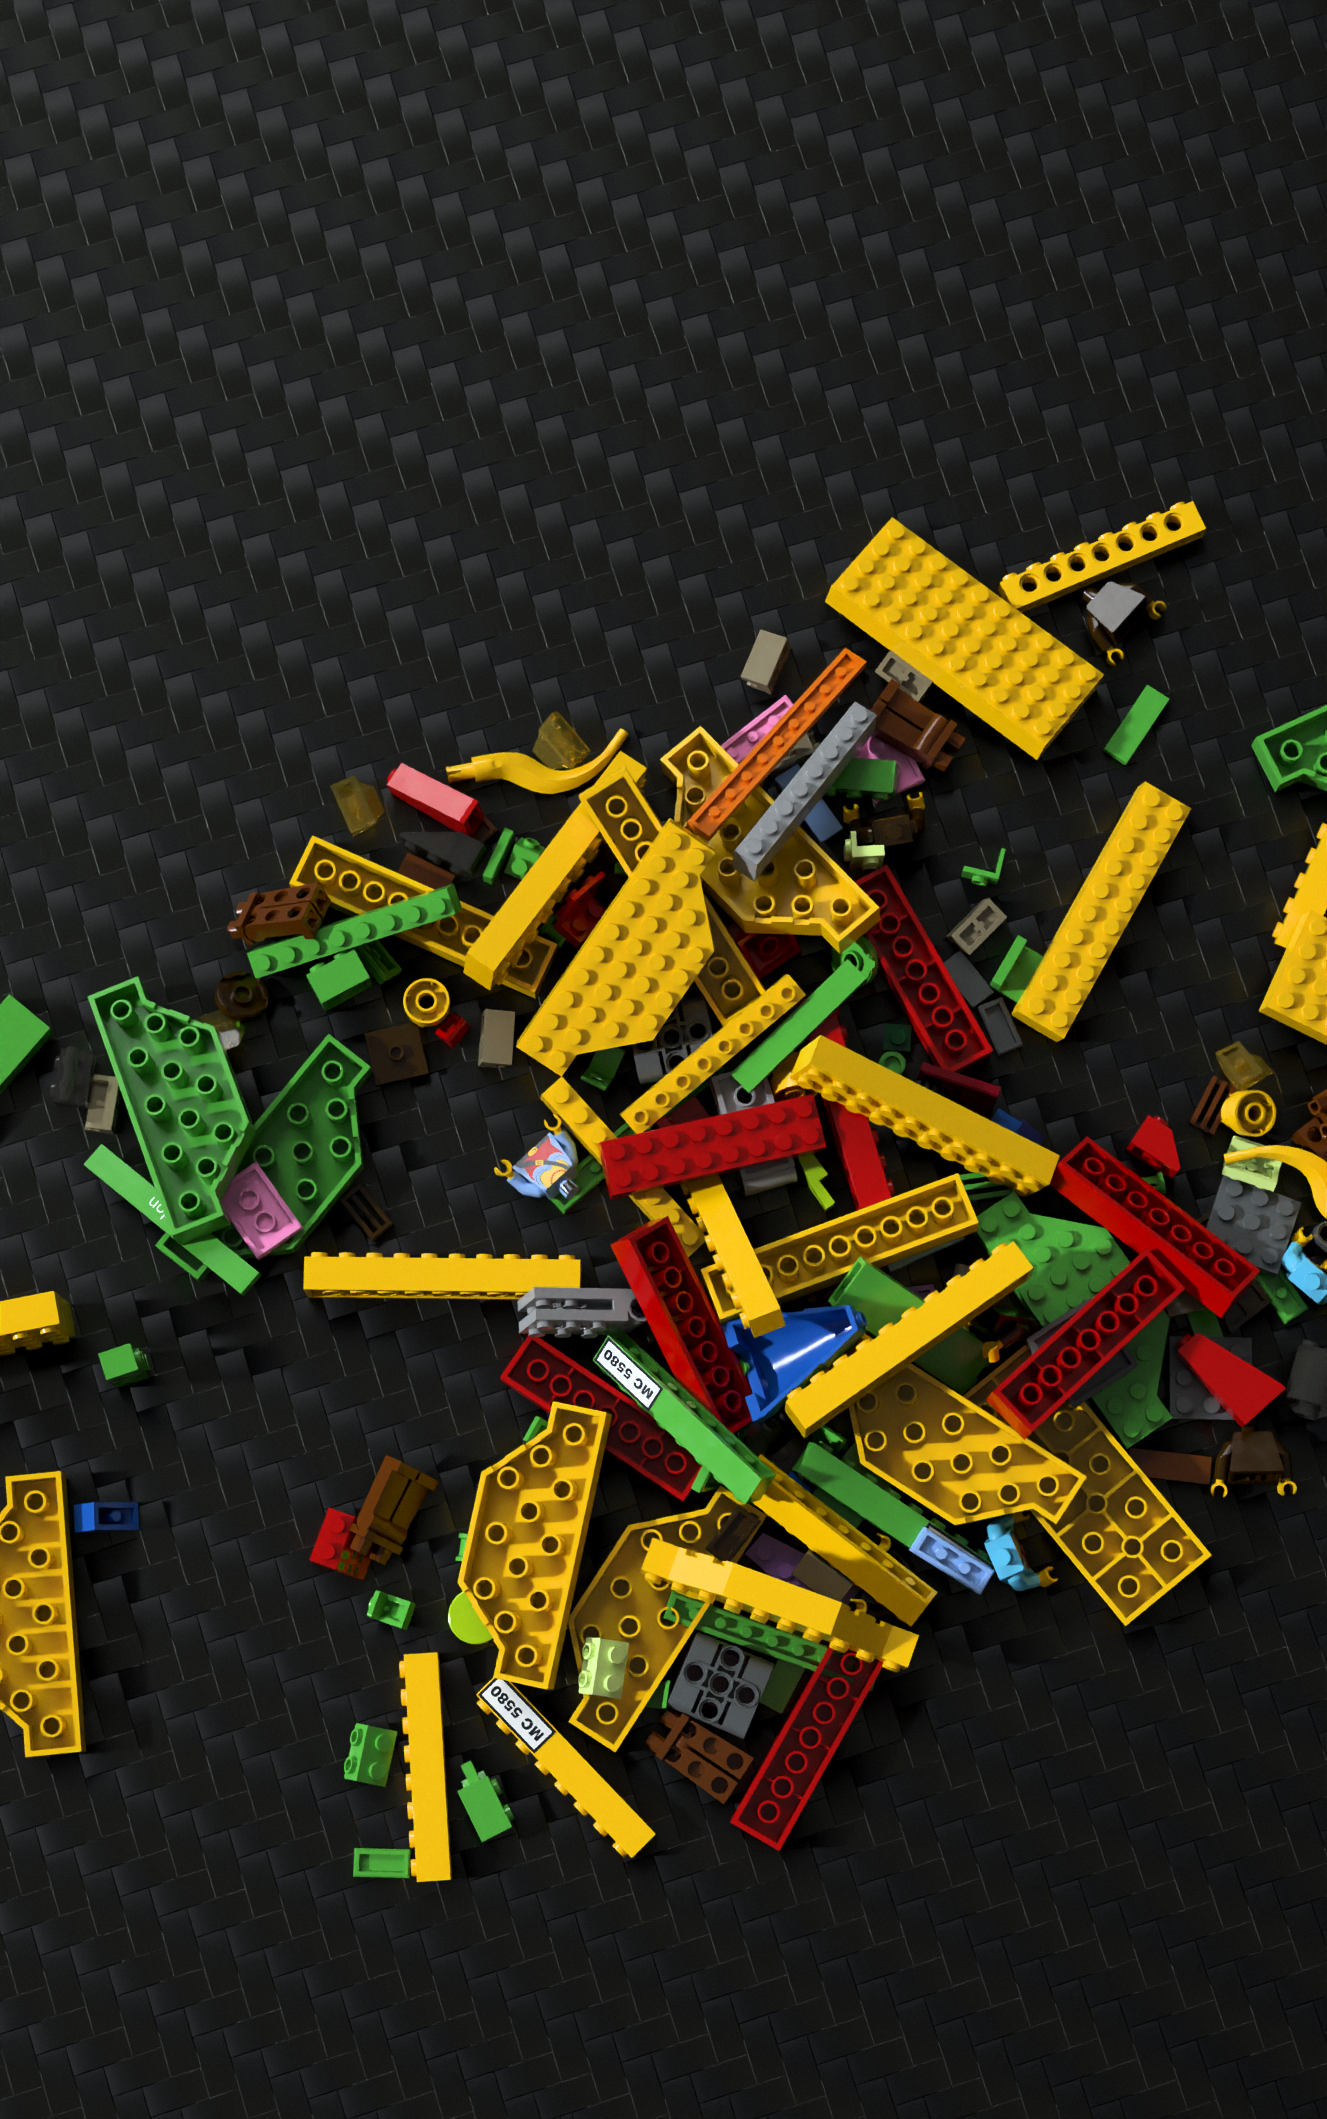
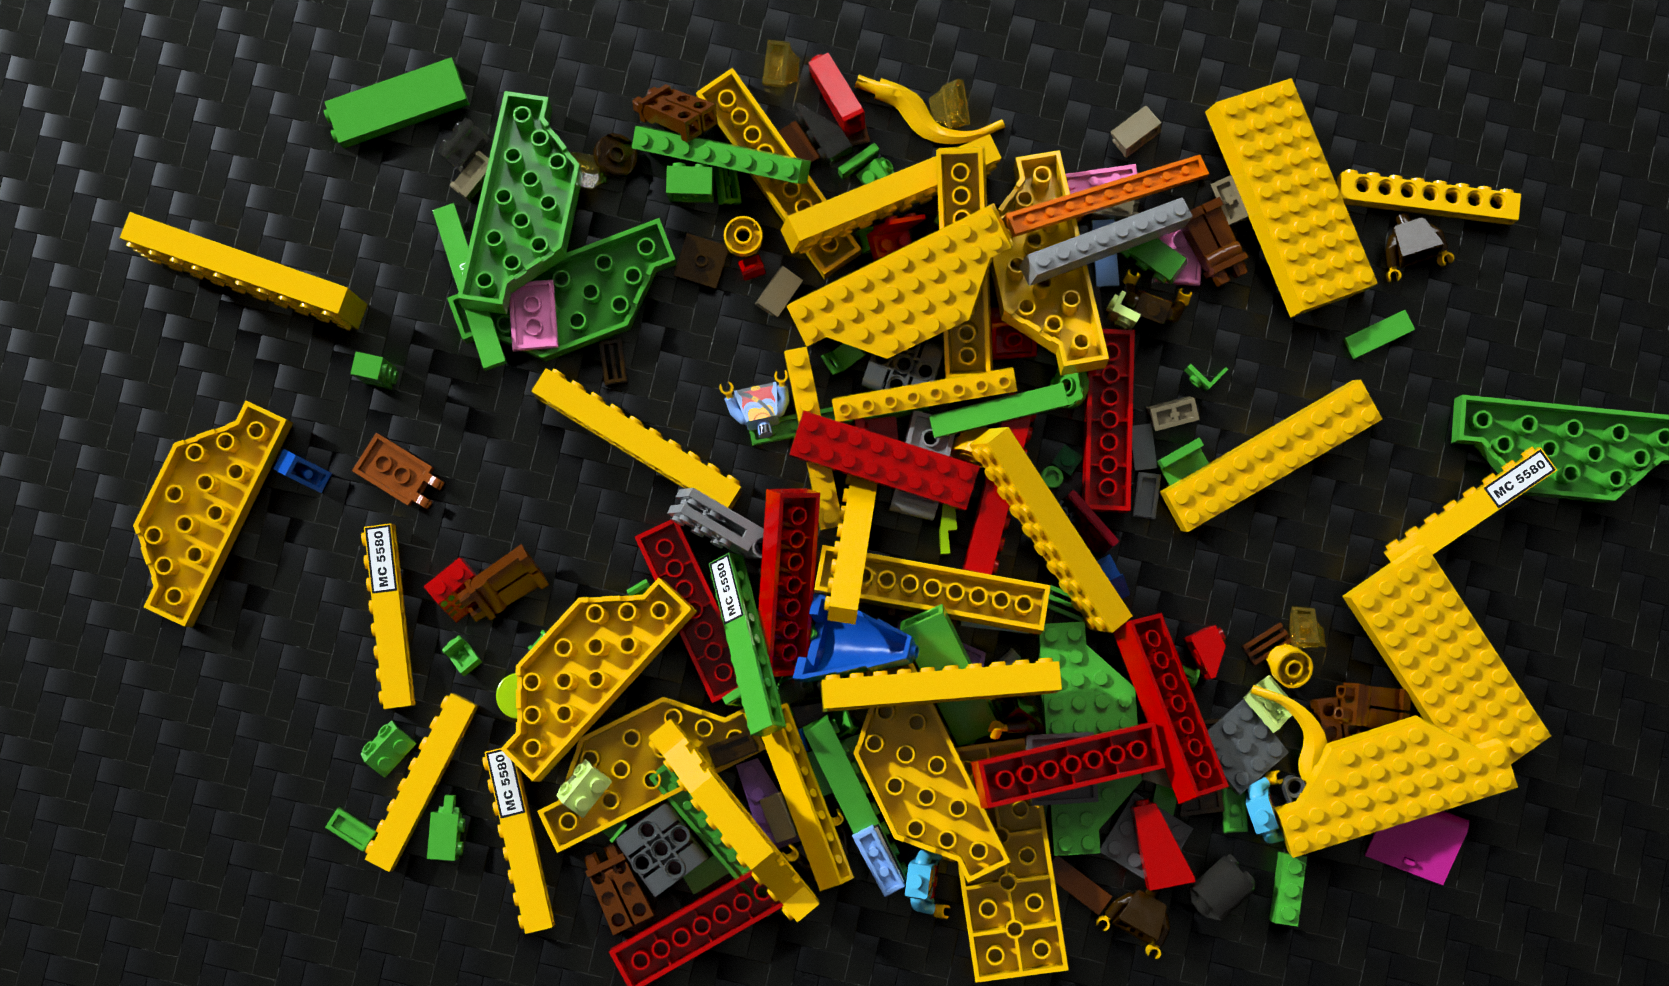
camera: 30 degrees right, 5 degrees up
none -> dark orange tile [352,433,445,509]
none -> yellow brick [361,524,415,709]

